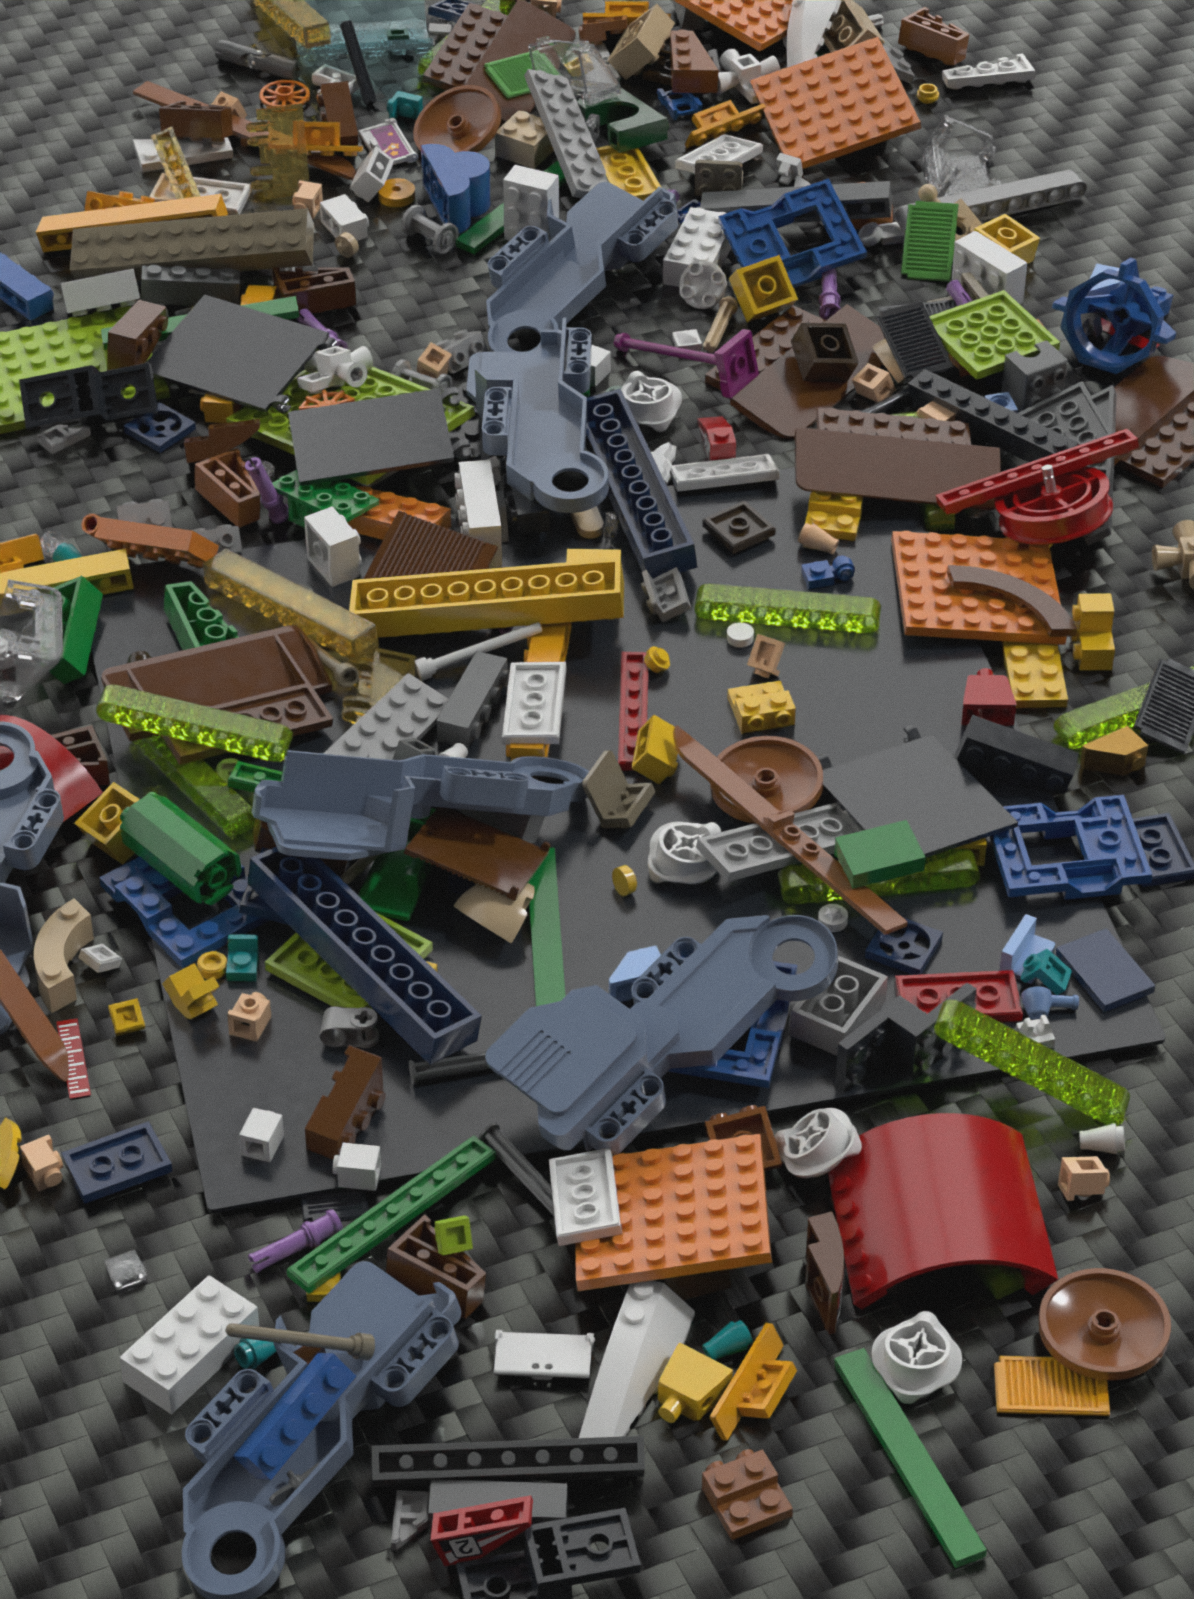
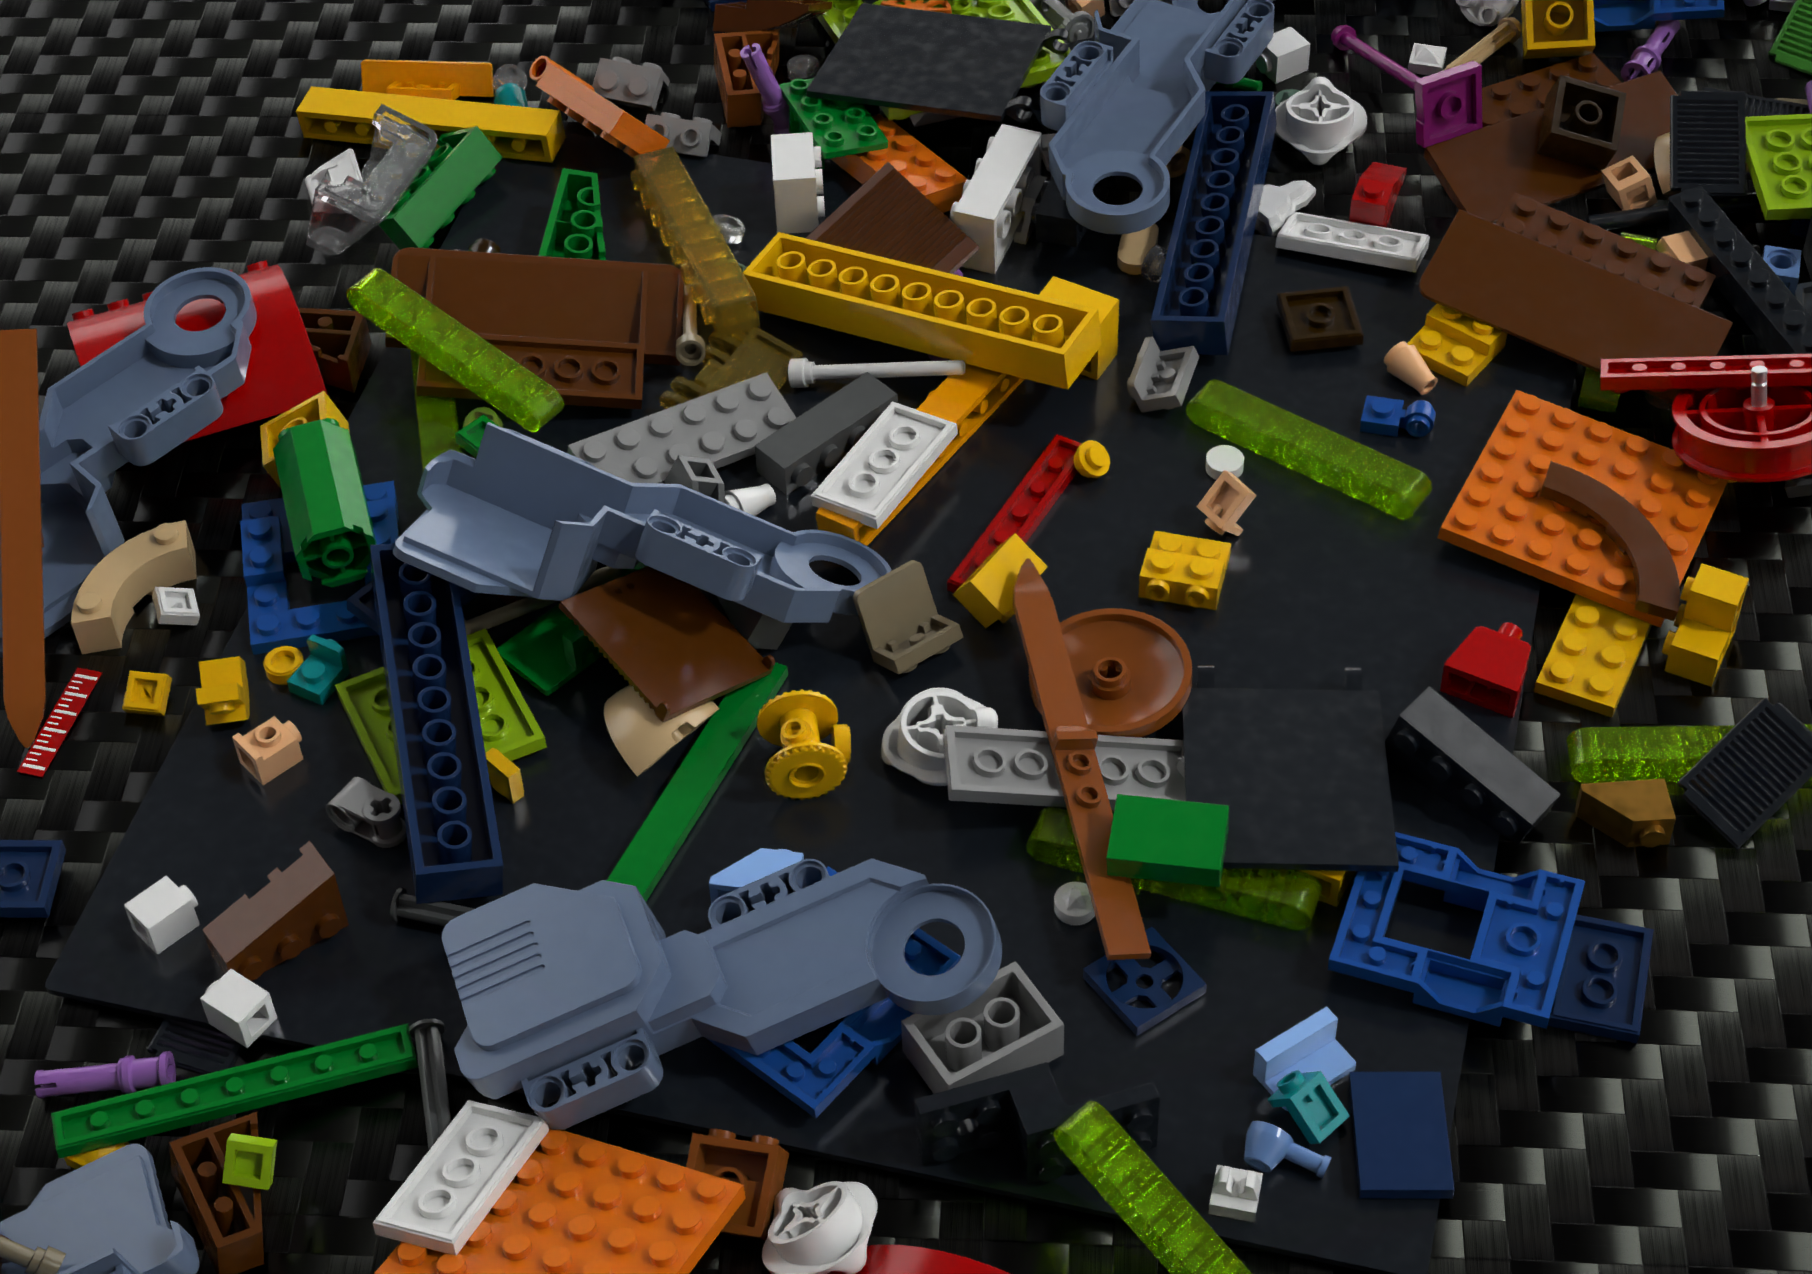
camera: 30 degrees right, 5 degrees up
red tile [895,970,1023,1023] -> none
none -> yellow hose [757,689,847,800]

